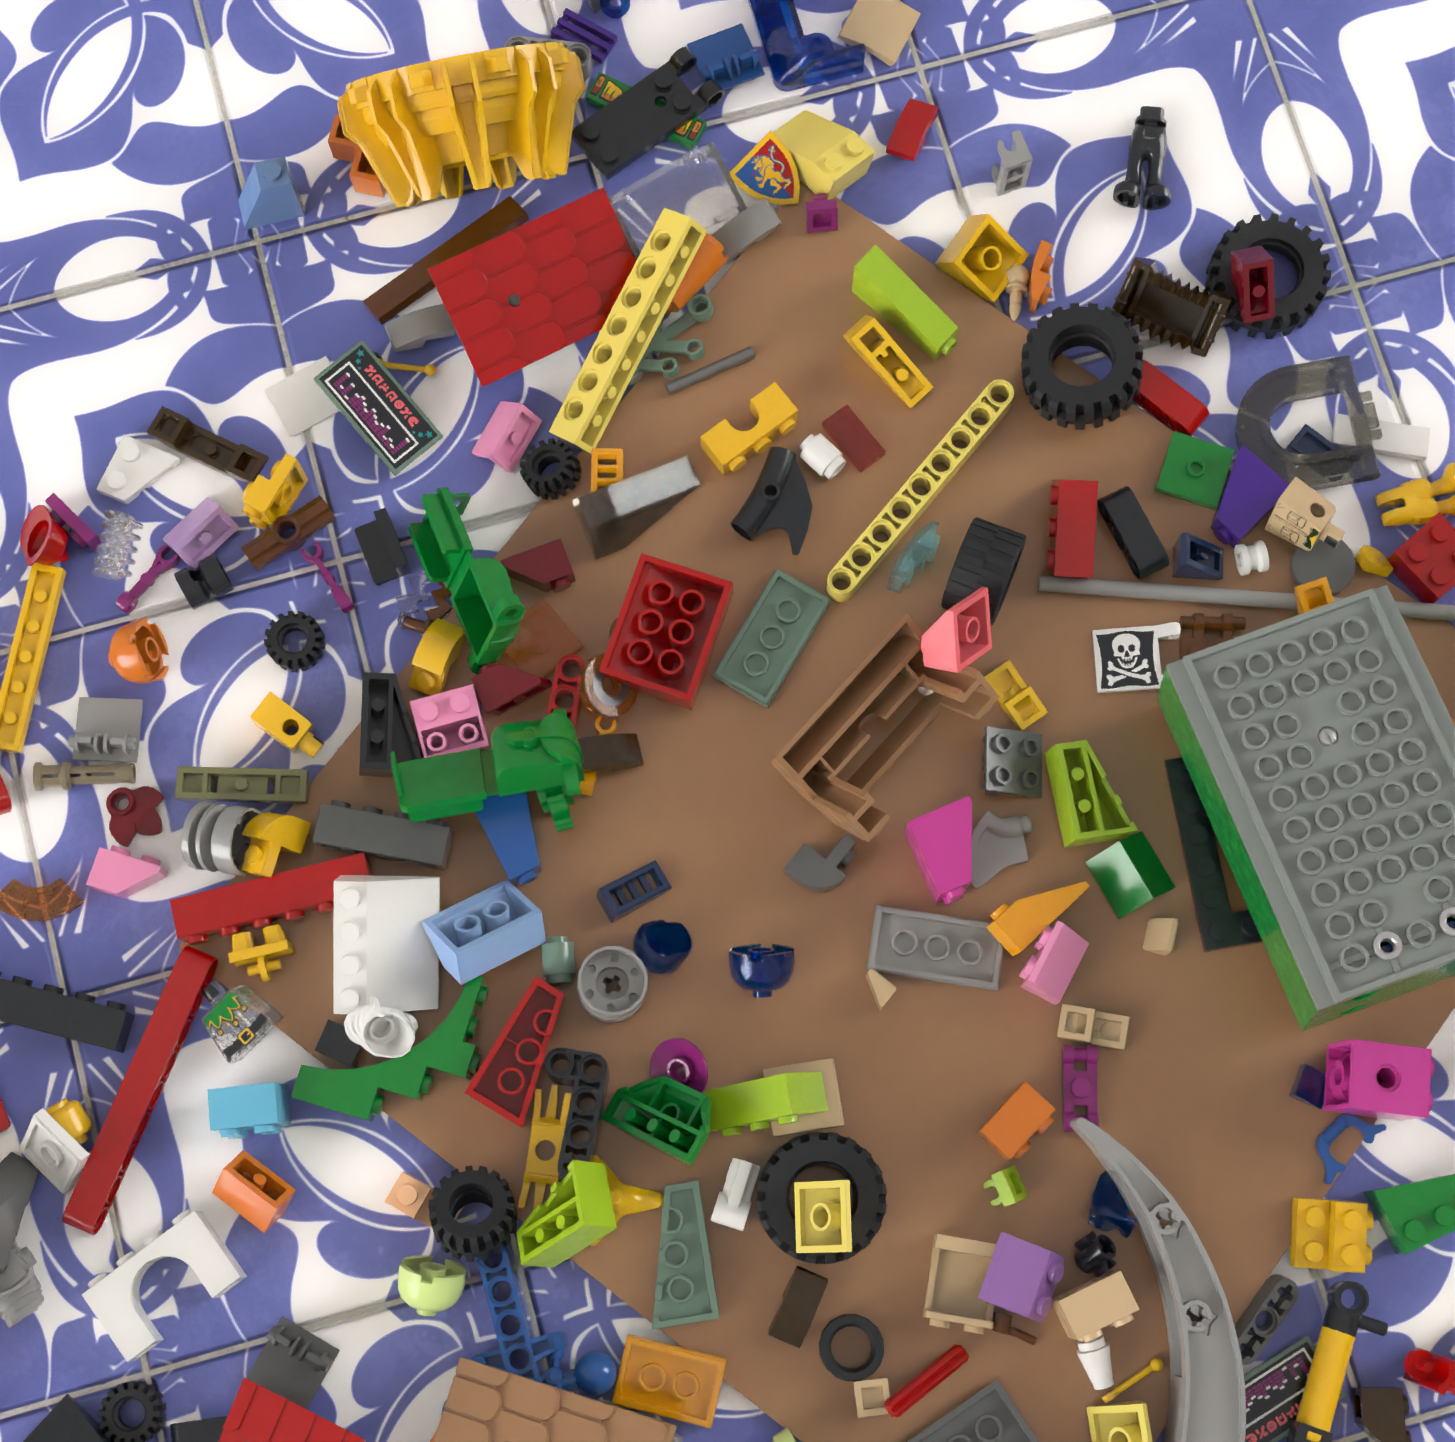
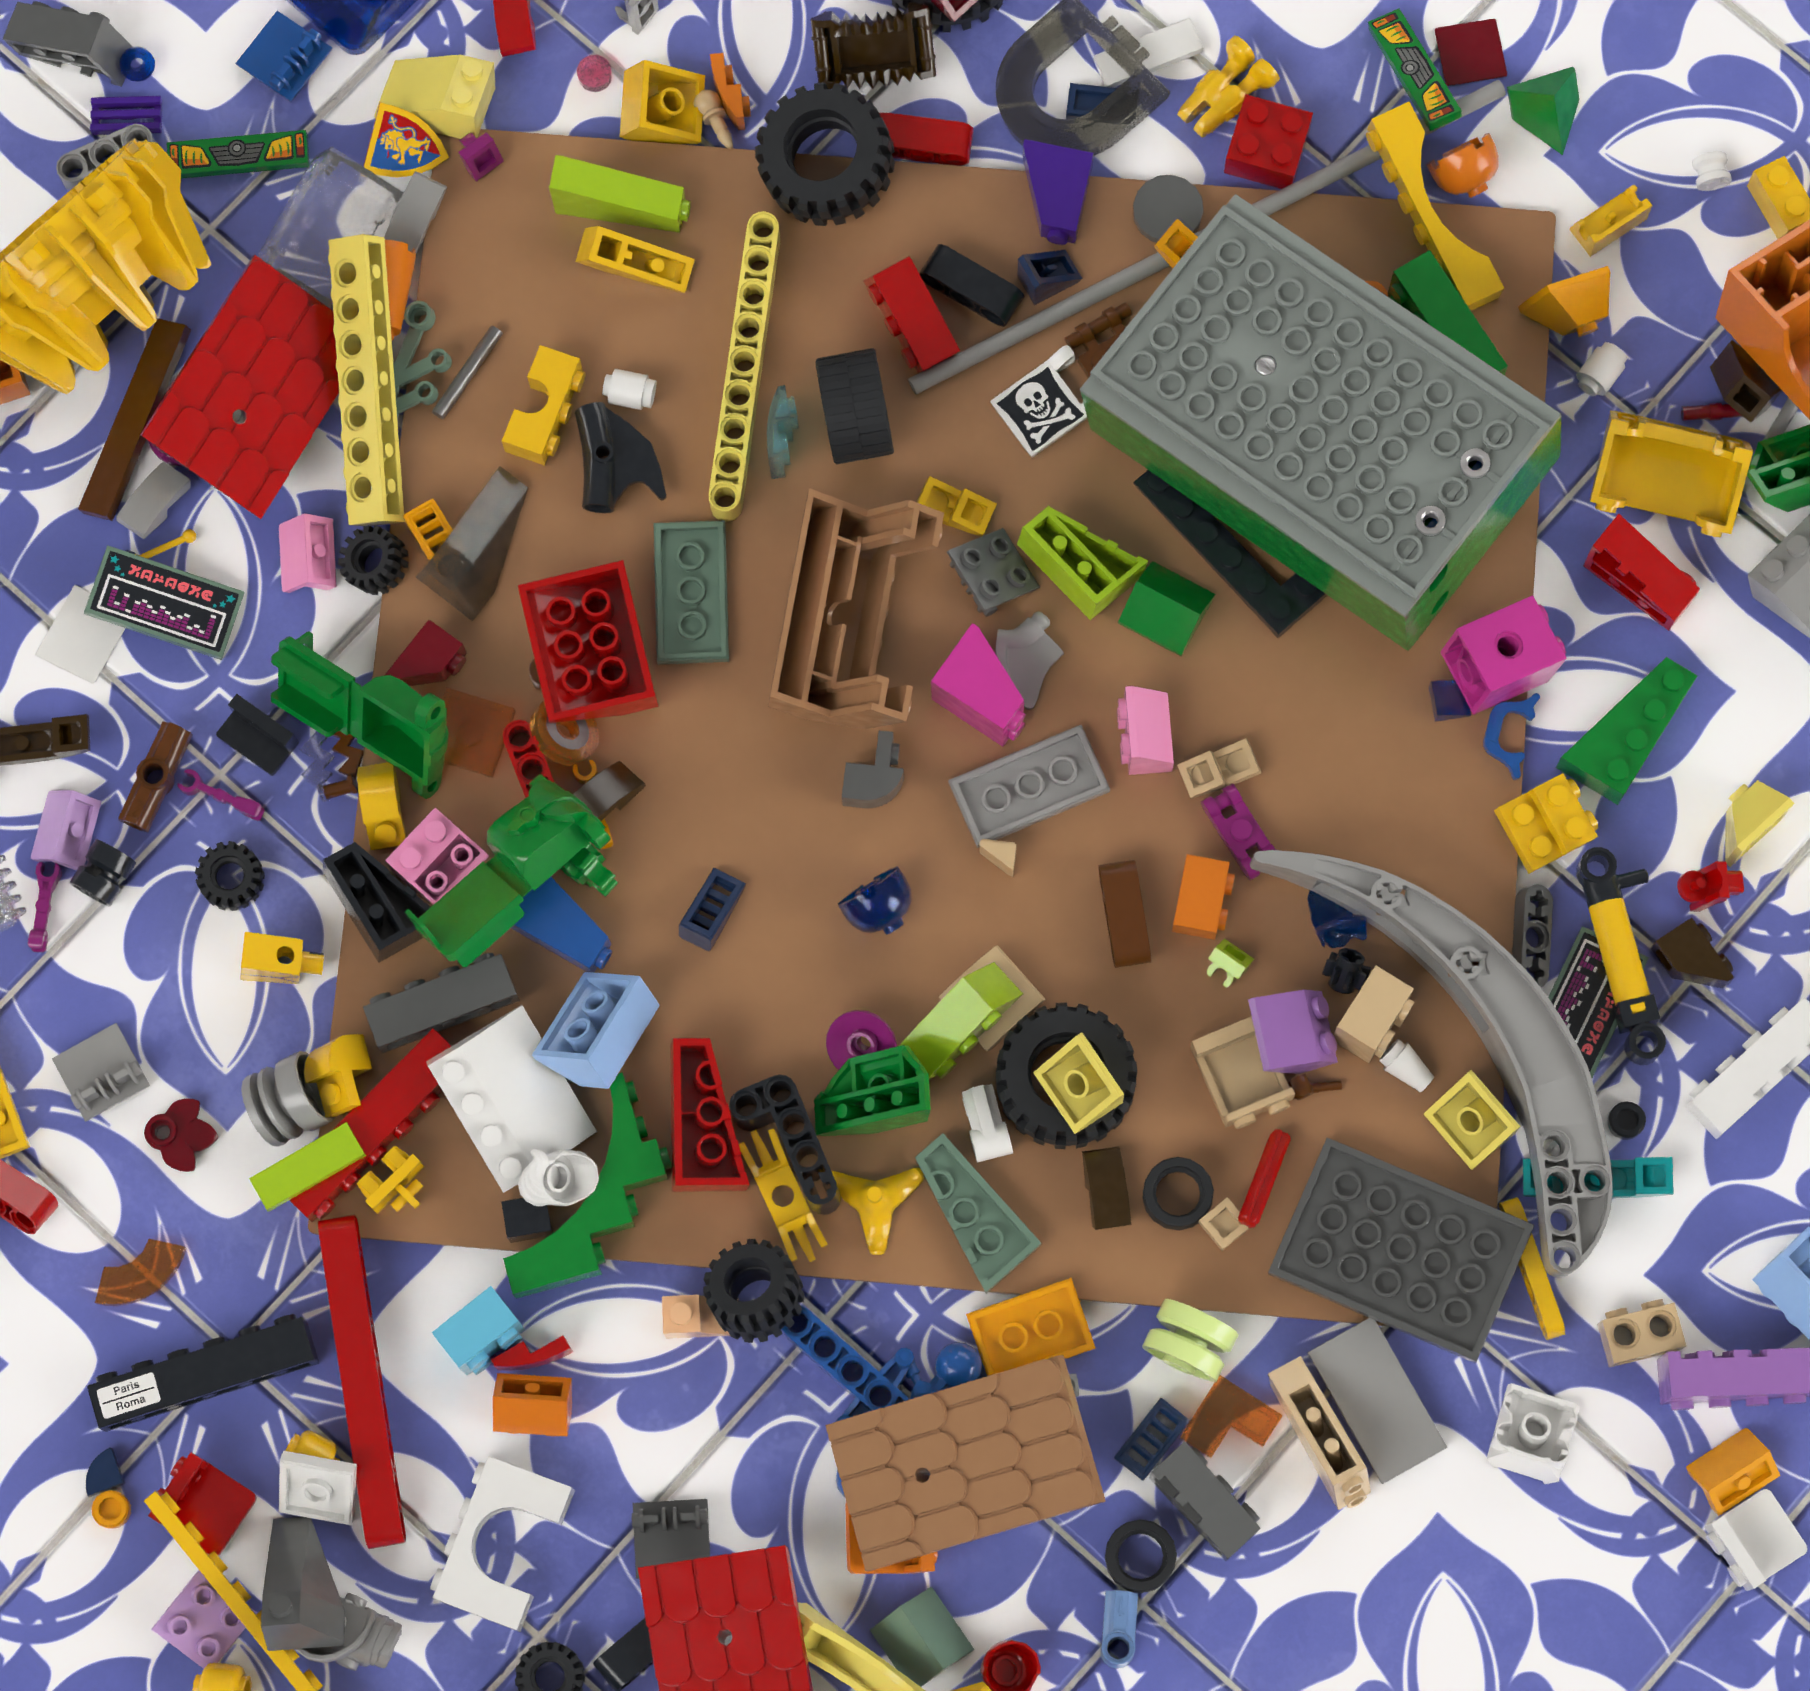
camera: 30 degrees left, 0 degrees up
dark tan pin [33,761,136,791] -> none
bright pink slope [86,845,169,898] -> none
orange cylinder [108,618,169,684] -> none
olive hinge [175,766,309,804] -> none
clear torso [201,980,285,1064] -> none
yellow plate [242,453,308,531] -> none
yellowish green cylinder [398,1255,467,1316] -> none
dark red slope [471,663,552,716] -> none
lime wedge [516,1160,617,1268] -> none
sand green brick [541,936,576,985] -> none
black hinge [572,46,725,181] -> none
light grey wheel [577,946,648,1023] -> none
clear blue hair [633,920,693,975] -> none
clear red tile [822,404,886,473] -> none
coral slope [921,586,992,673] -> none
light orange slope [986,881,1090,956] -> none
yellow hinge [1101,1357,1163,1404] -> none
tan slope [1143,918,1179,956] -> none
green plate [1155,431,1235,510] -> none
white wheel [1234,540,1269,576] -> none
tan torso [1264,477,1346,551] -> none
yellow tile [1355,545,1393,577] -> none
none -> lime tile [249,1122,366,1212]
none -> red slope [491,1335,573,1371]
none -> clear pink tile [577,55,612,92]
none -> reddish brown beam [1098,860,1151,968]

